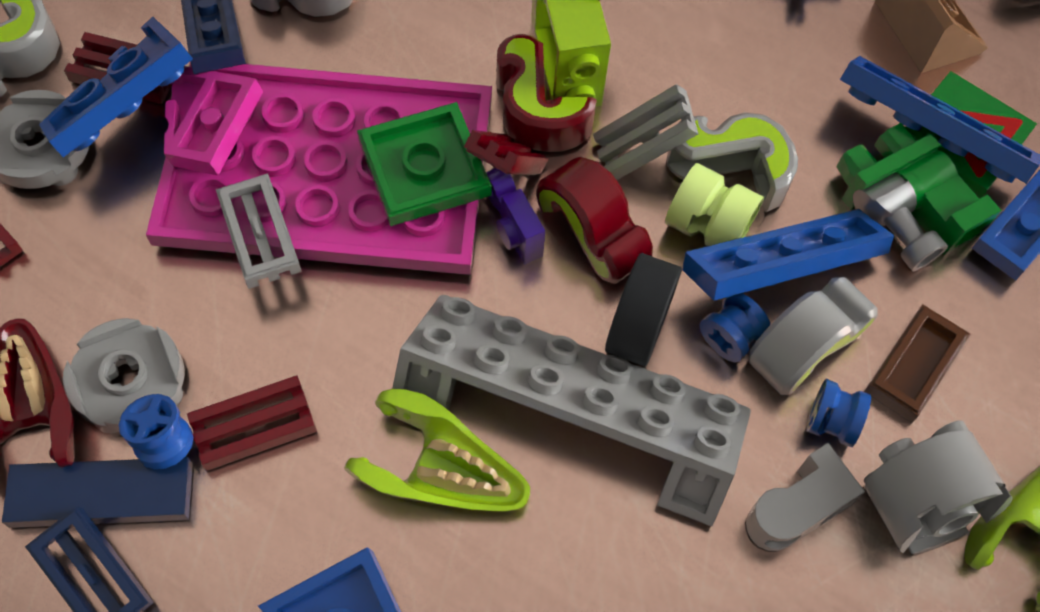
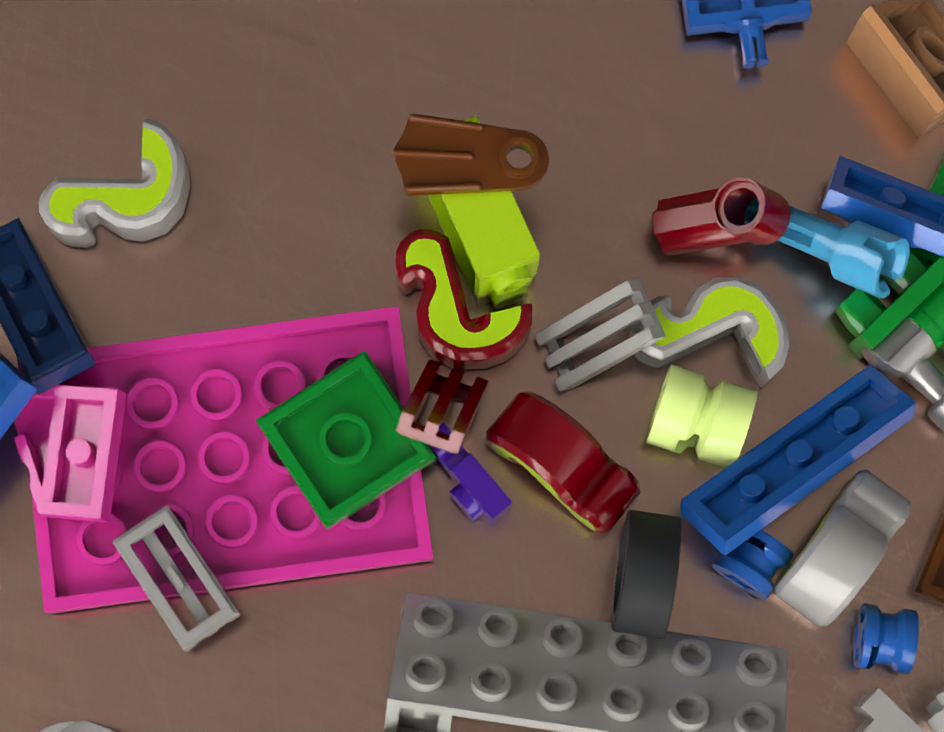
camera: 15 degrees left, 15 degrees up
none -> dark red piece [652,177,791,256]
none -> dark azure piece [744,199,910,298]

